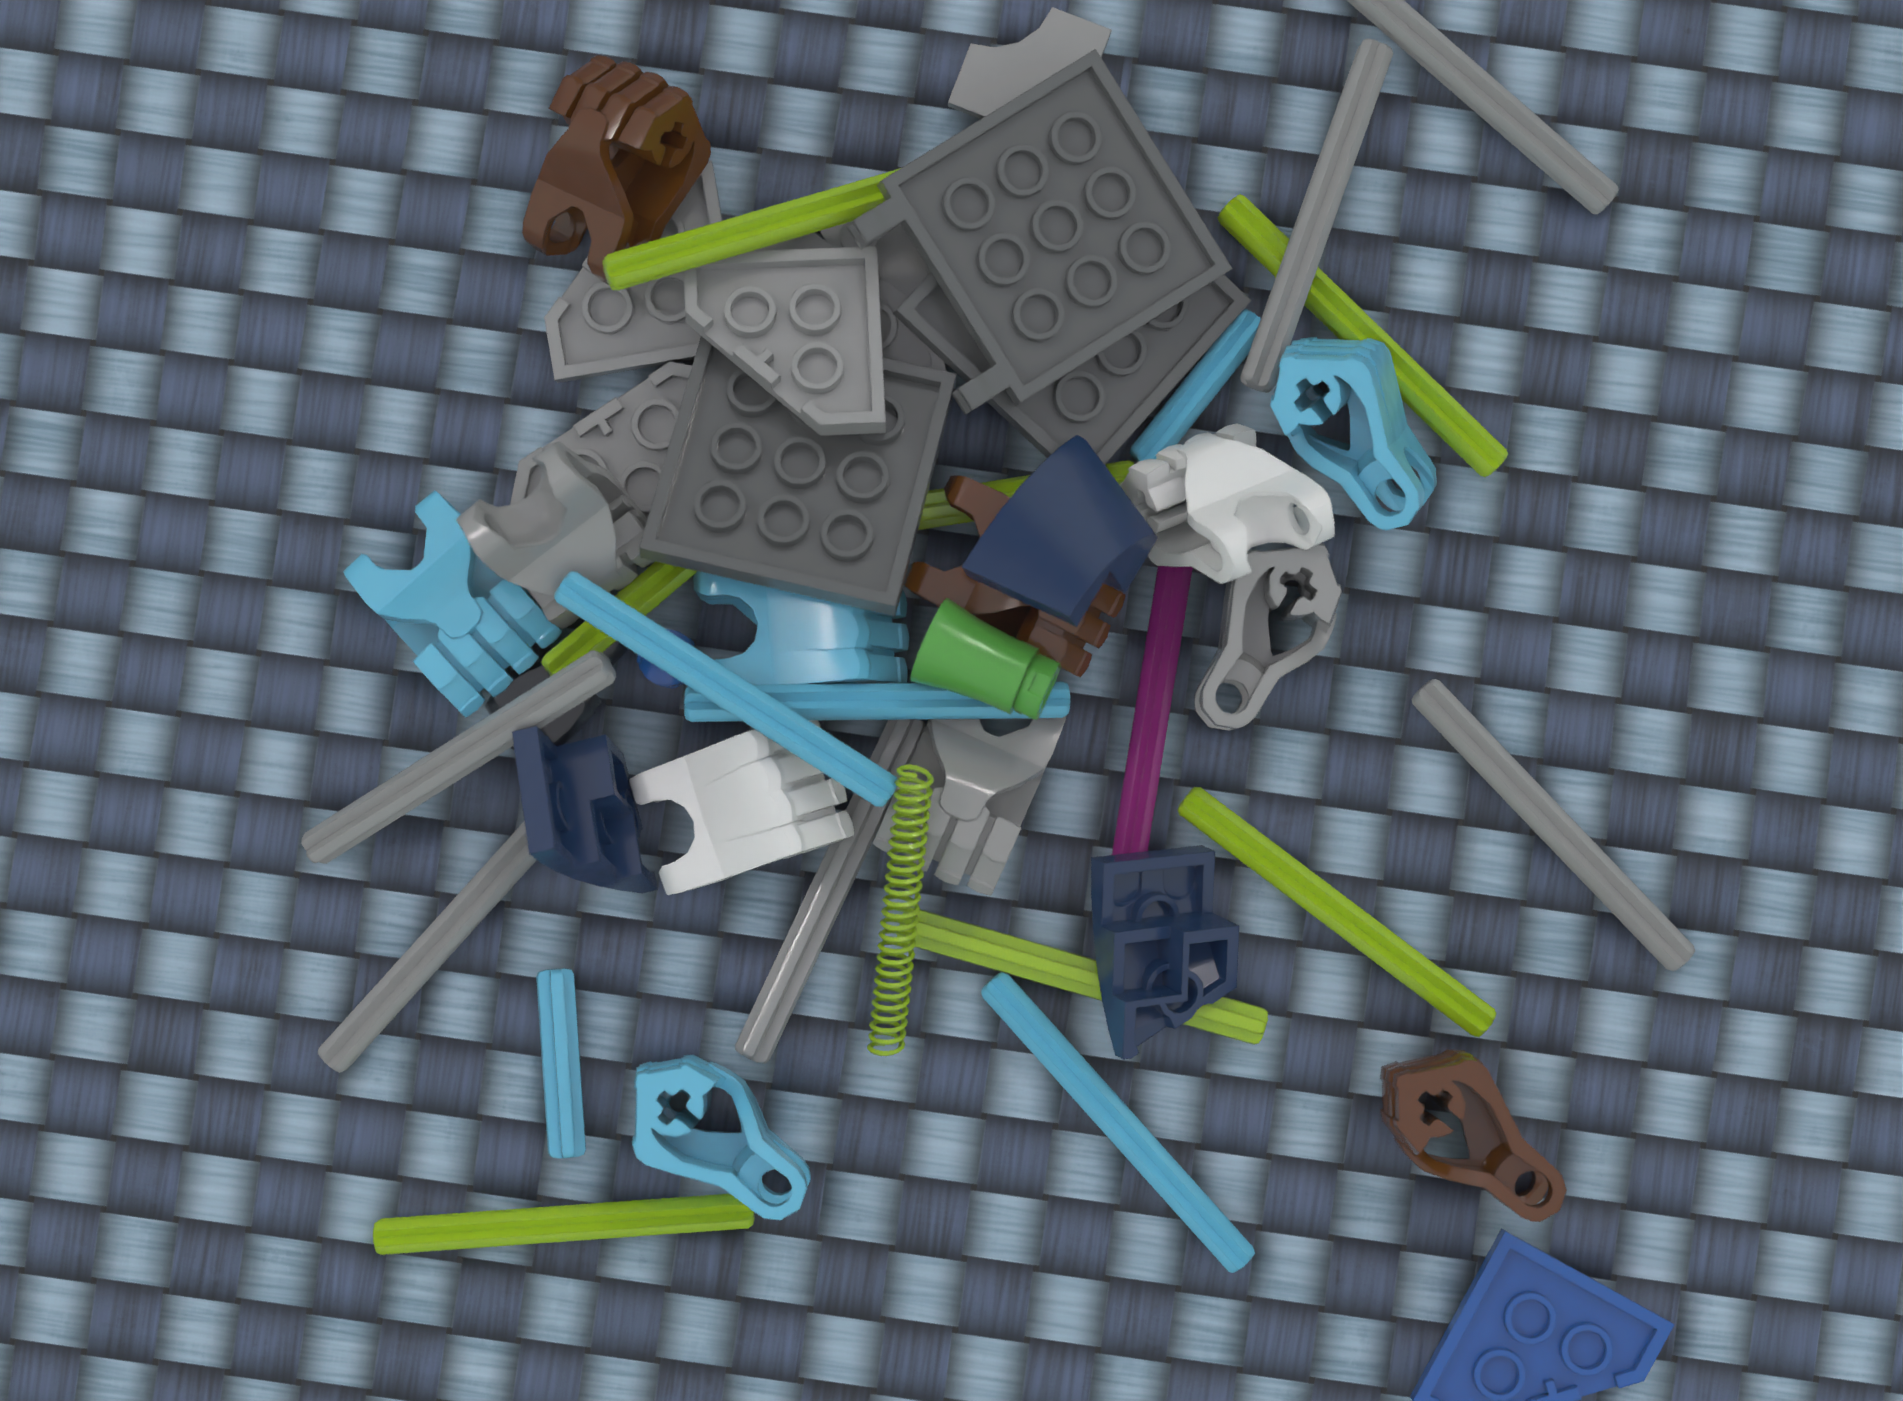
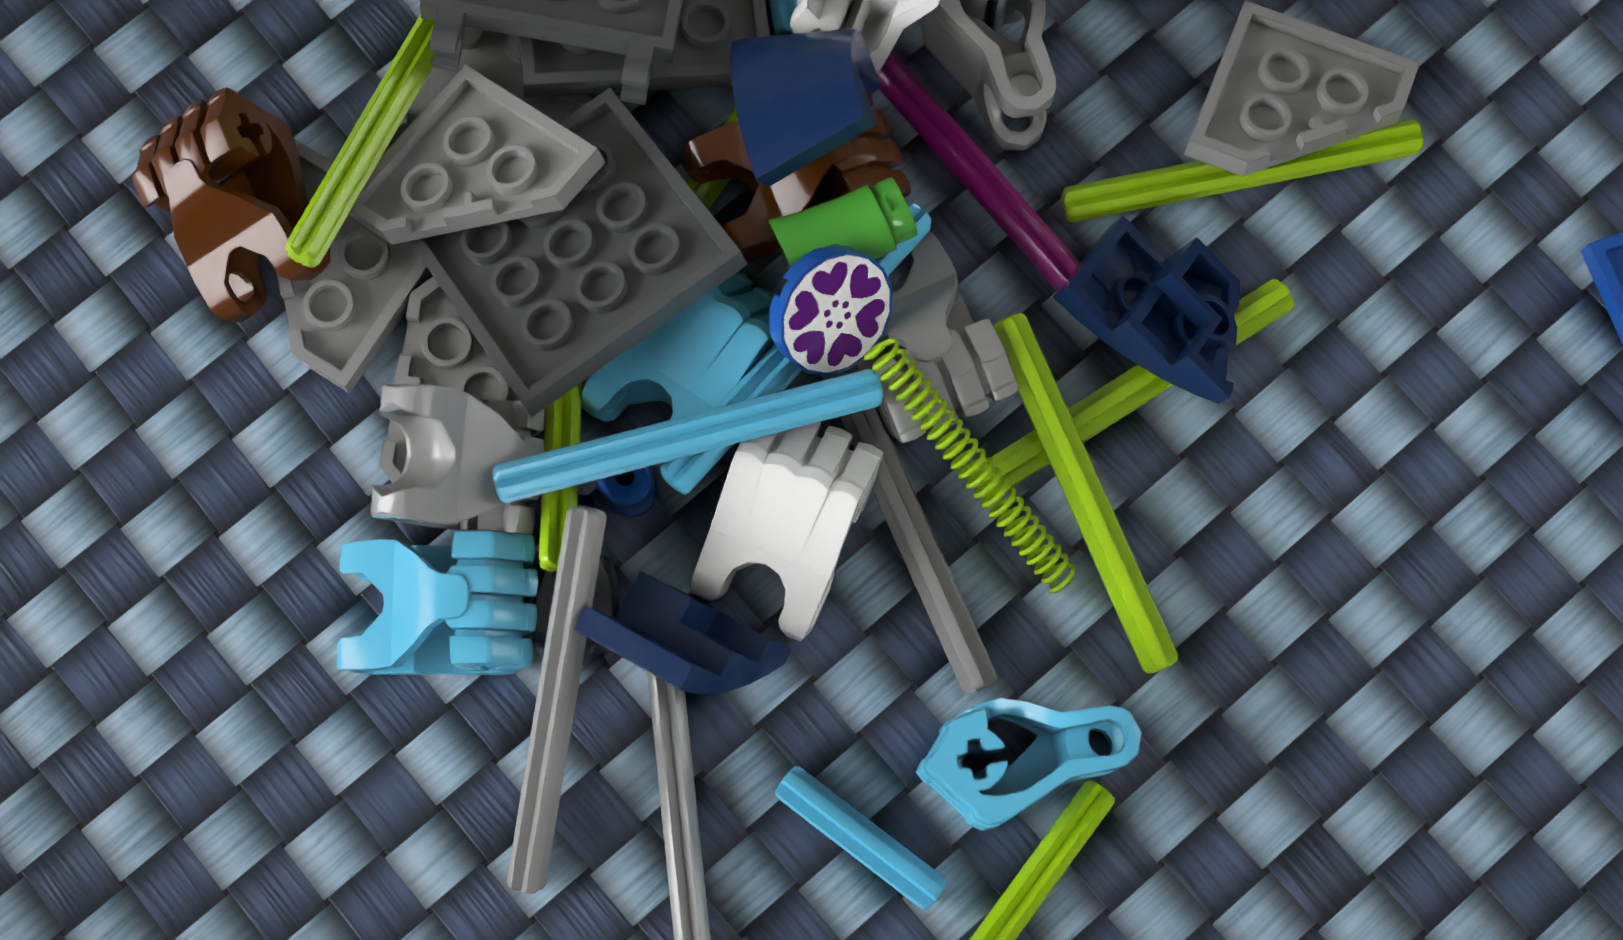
camera: 50 degrees left, 10 degrees down
medium azure axle [981,972,1255,1273] -> none
reddish brown piece [1380,1049,1567,1222] -> none
none -> tile [769,244,892,376]
none -> lime axle [993,313,1178,674]
none -> light grey plate [1184,0,1420,176]

